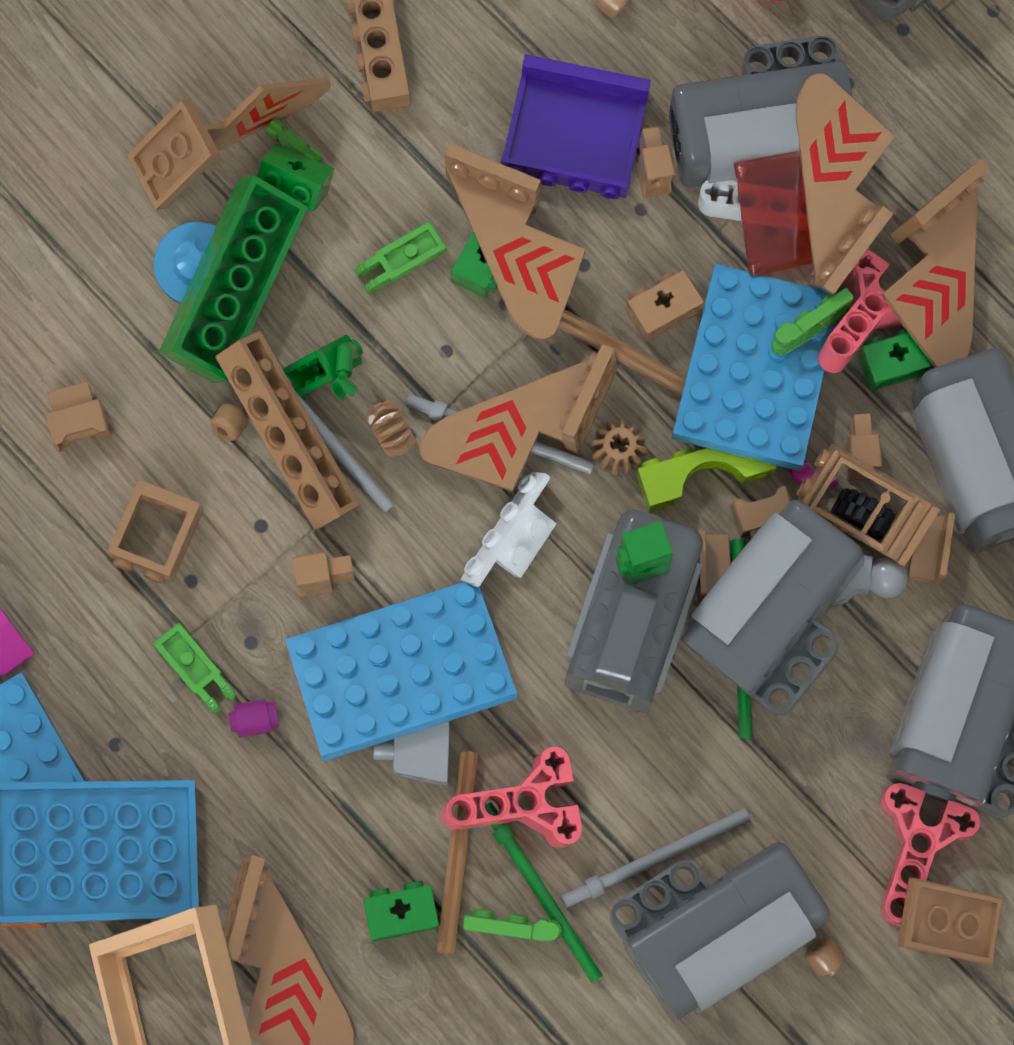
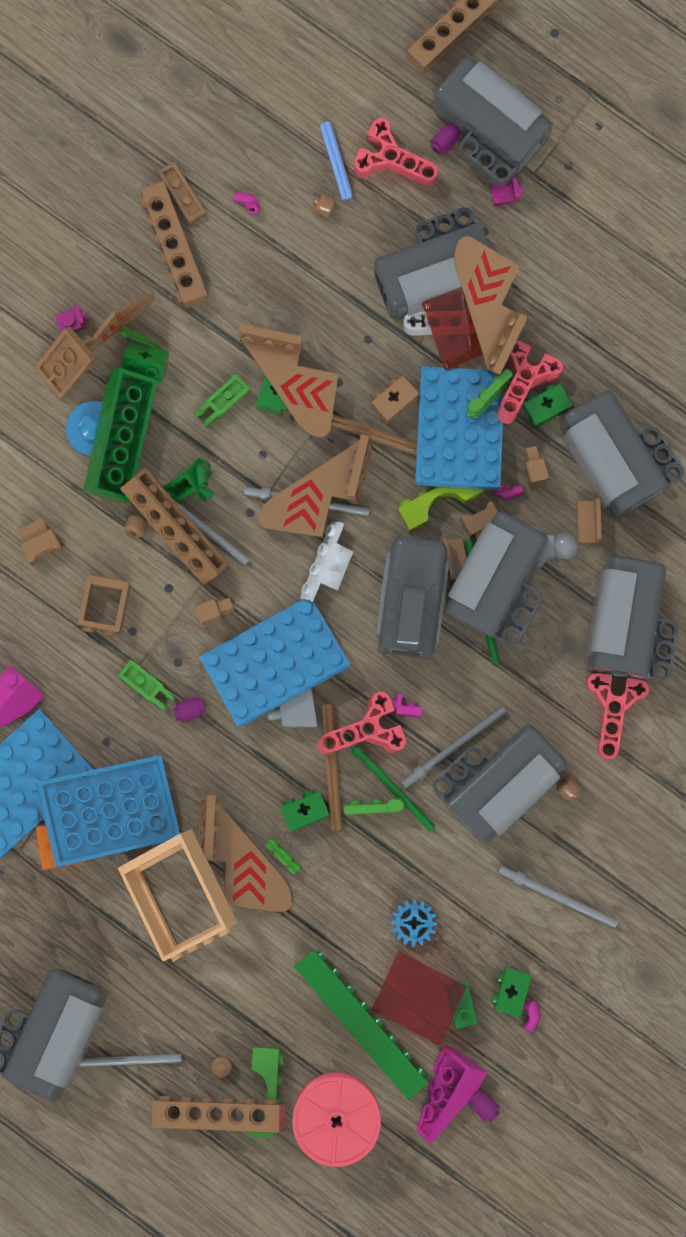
camera: 10 degrees left, 5 degrees up
medium nougat gear [366,399,415,458] -> none
dark purple panel [500,54,651,199] -> none
medium nougat gear [591,419,647,476] -> none
green brick [615,521,673,585] -> none
medium nougat piece [636,127,676,198] -> none
medium nougat door [796,443,940,567] -> none
black tyre [830,488,896,541] -> none
medium nougat piece [881,158,990,368] -> none
medium nougat tile [898,878,1003,966] -> none
none -> dark pink bracket [55,304,87,333]
none -> bright green axle [266,838,301,874]
none -> dark pink bracket [392,693,423,718]
none -> dark pink bracket [490,177,522,206]

